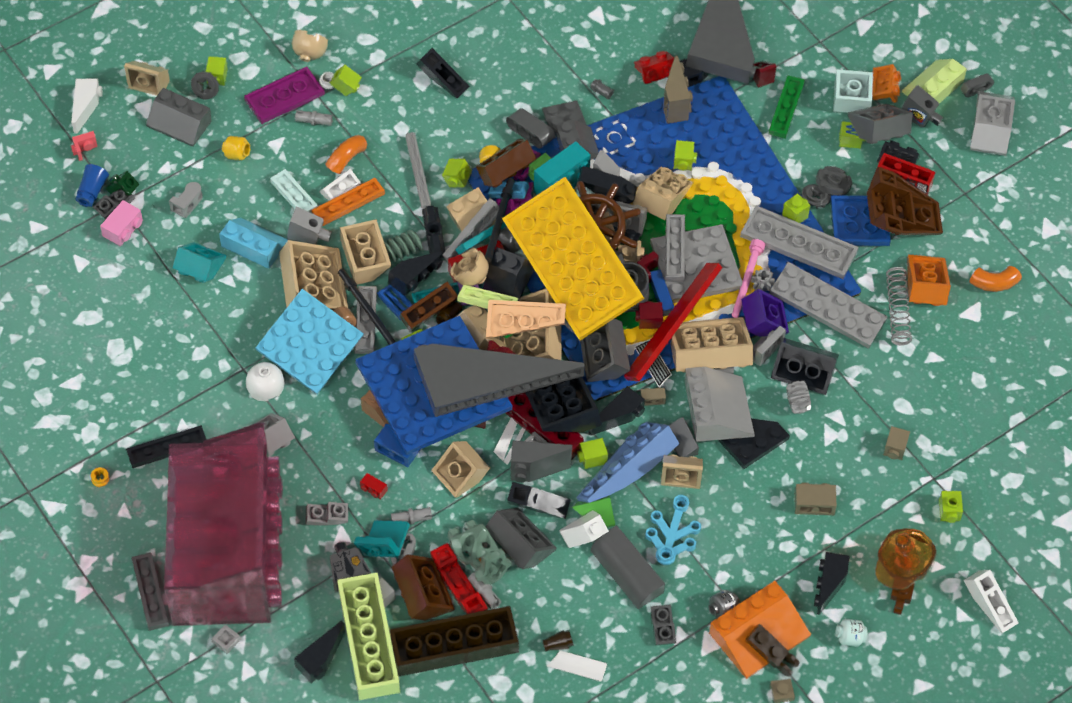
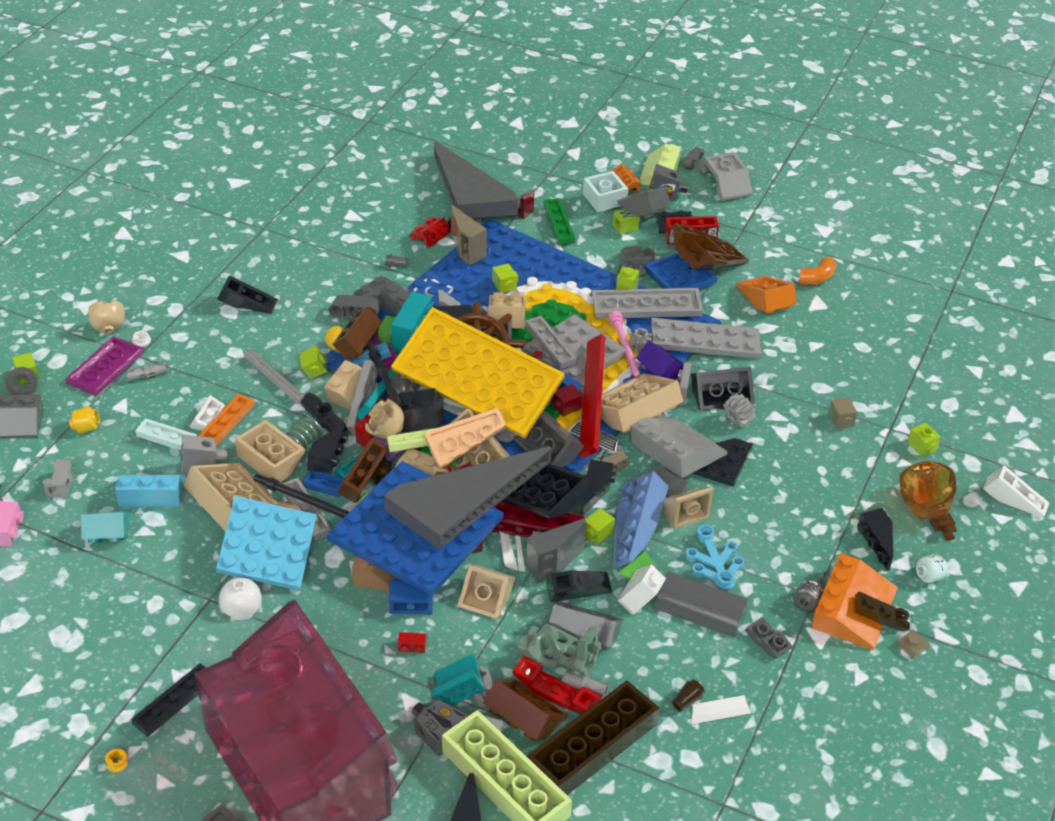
camera: 30 degrees left, 15 degrees down
light grey slope [306,502,348,526] -> none
orange cylinder [325,135,367,174] -> none
lime brick [329,65,362,96] -> none
light grey pin [391,507,432,524] -> none
dark tan brick [794,483,837,515] -> none
light grey piece [886,267,912,346] -> none

